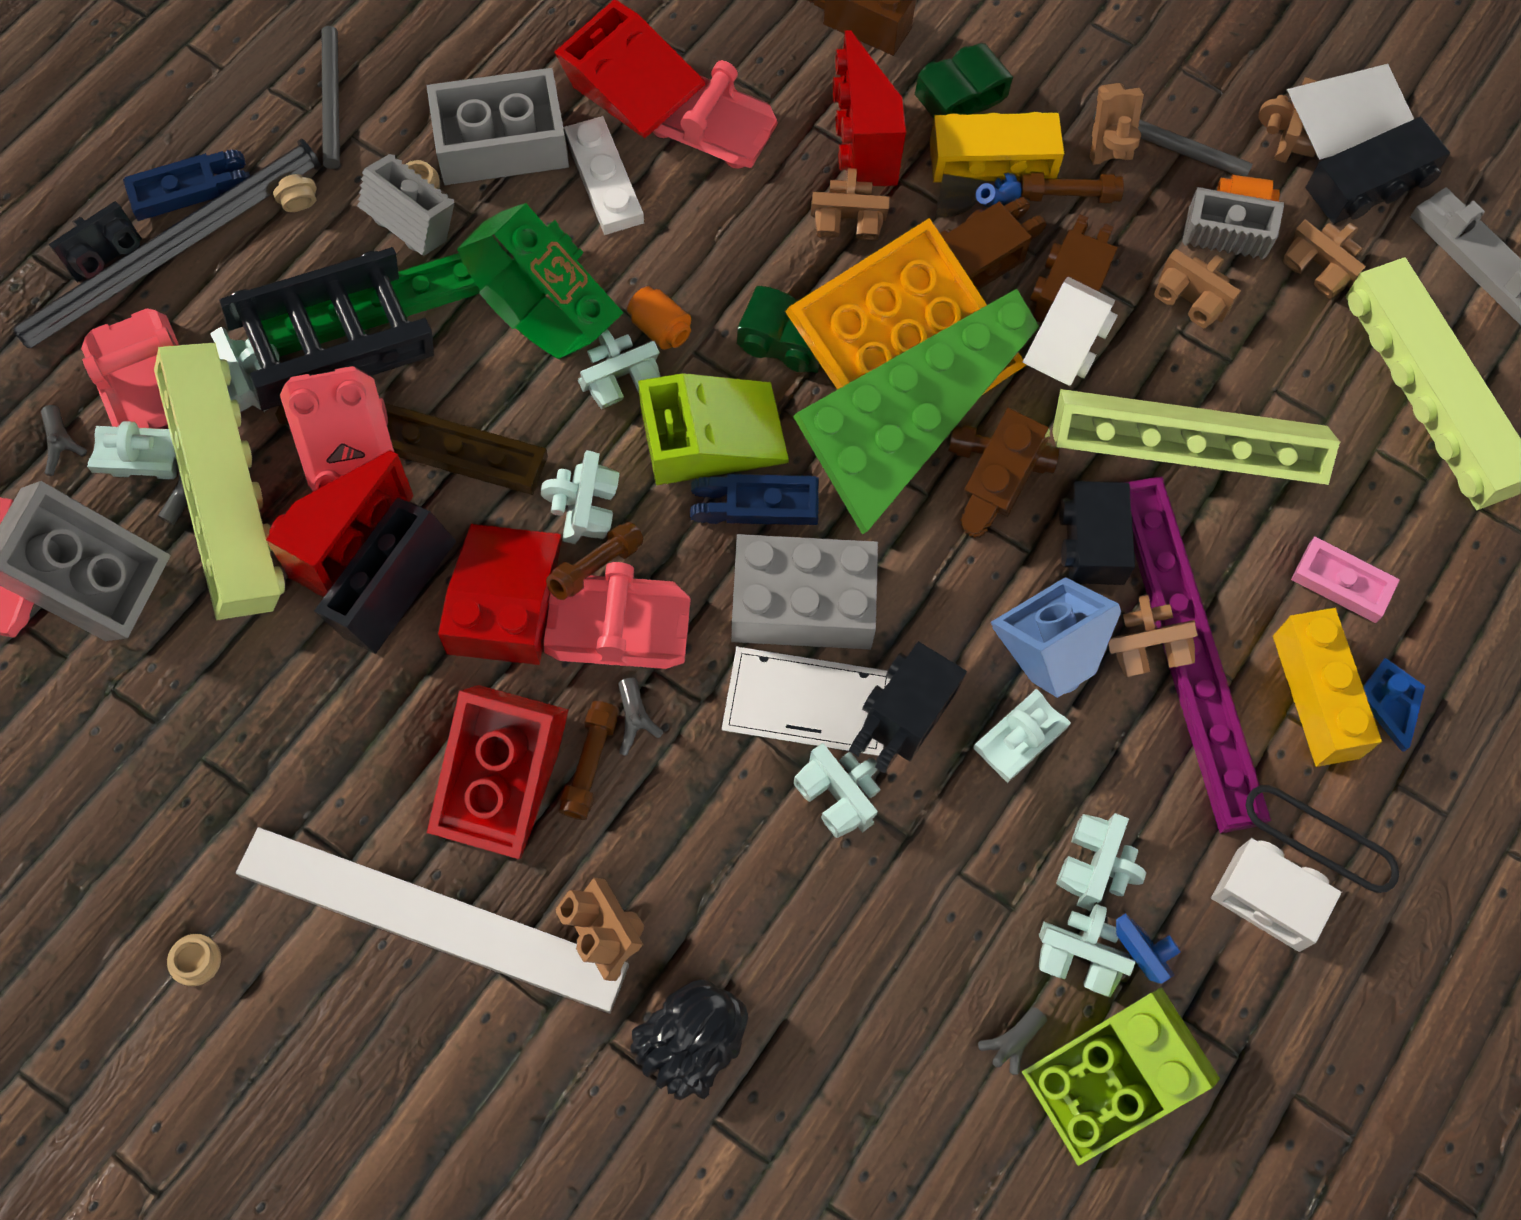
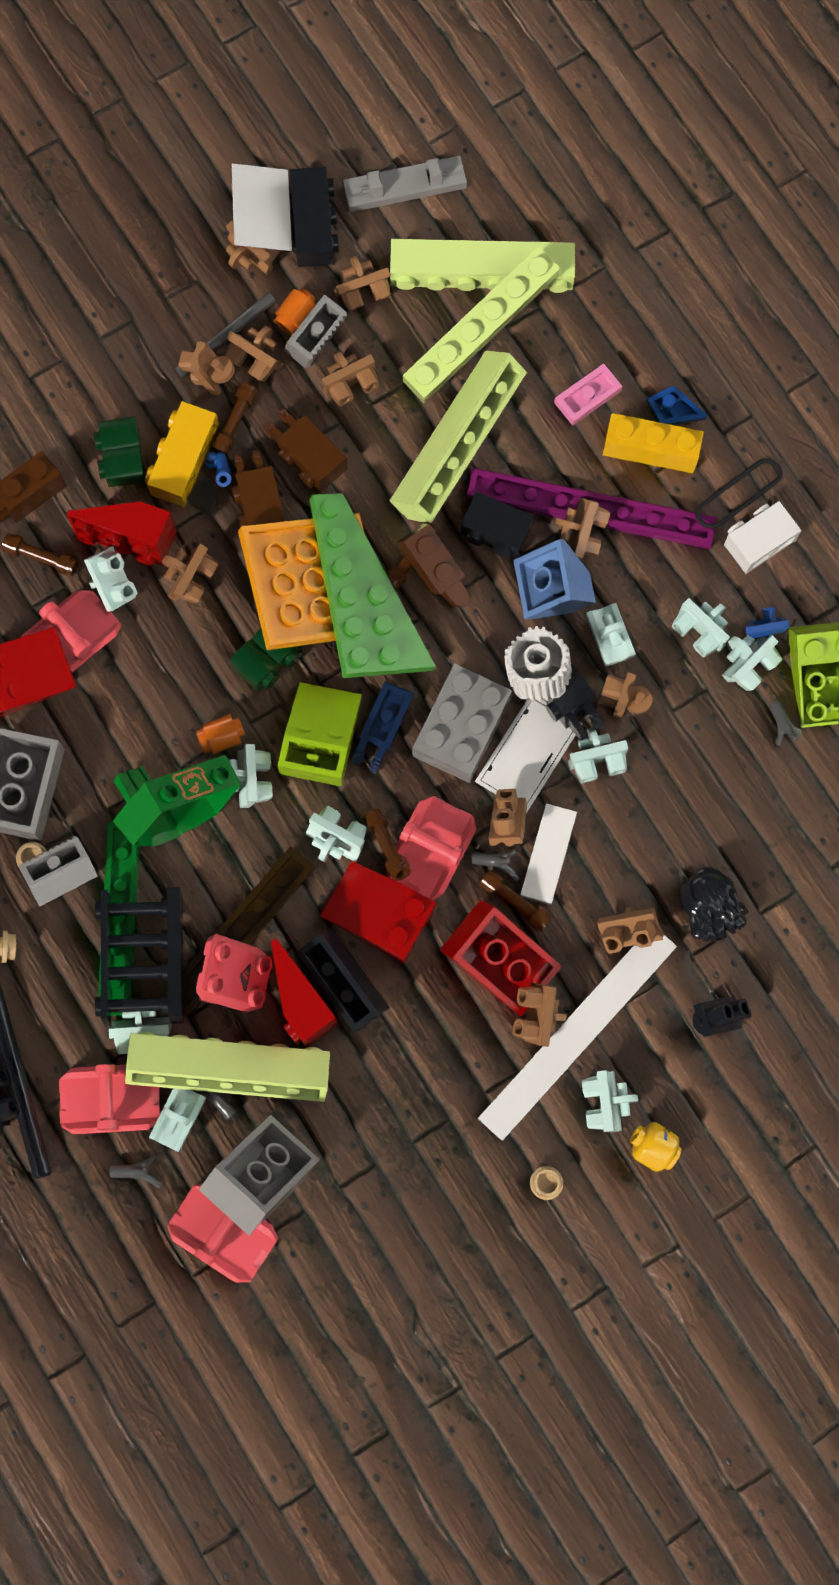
camera: 65 degrees left, 10 degrees up
white plate [564,116,644,235] -> none
white brick [1022,277,1118,386] -> none
none -> reddish brown bar [2,533,79,576]
none -> light aqua hips [84,546,138,612]
none -> medium nougat hips [225,326,284,382]
none -> yellowish green brick [403,246,560,403]
none -> medium nougat hips [488,789,527,847]
none -> white brick [504,626,572,702]
none -> medium nougat hips [512,982,567,1047]
none -> white tile [520,803,577,905]
none -> light aqua hips [582,1070,638,1132]
none -> medium nougat hips [599,672,653,719]
none -> yellow head [630,1122,682,1172]
none -> black hips [692,996,752,1037]

